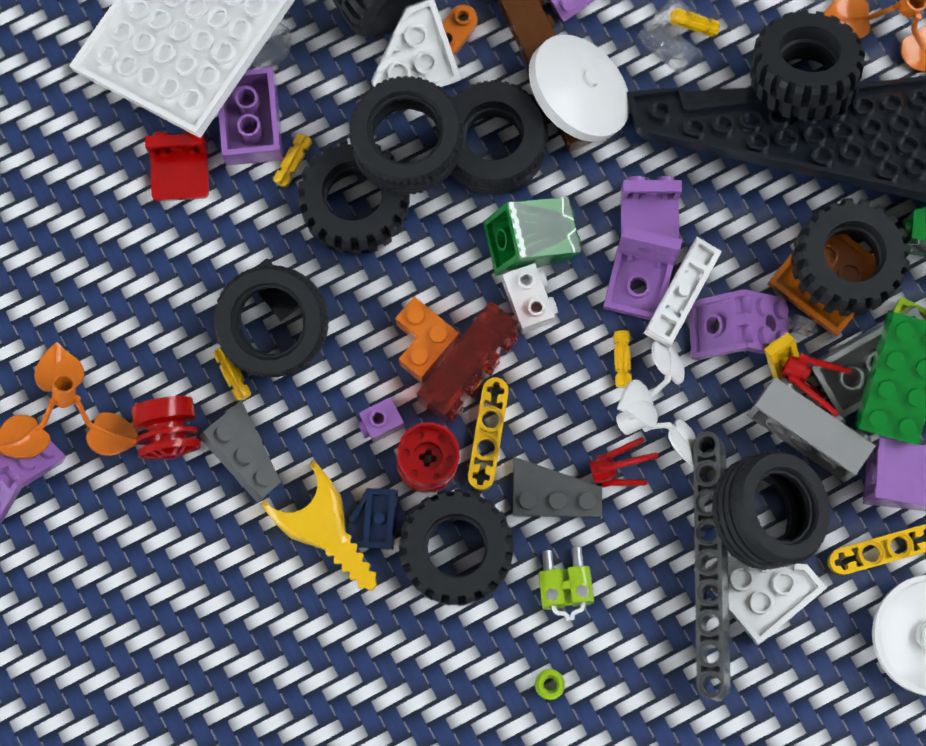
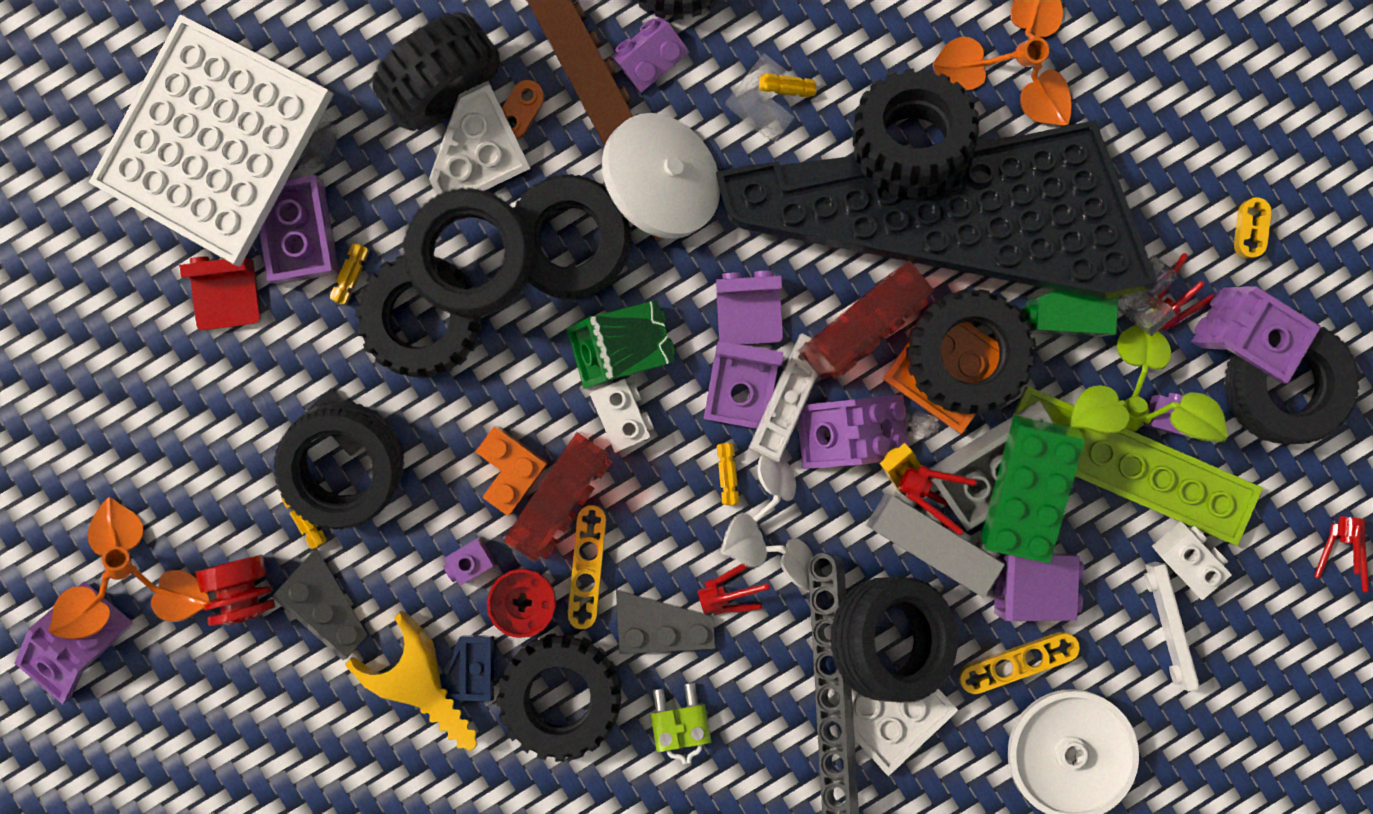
camera: 10 degrees left, 10 degrees up
none -> clear red brick [798,260,935,380]

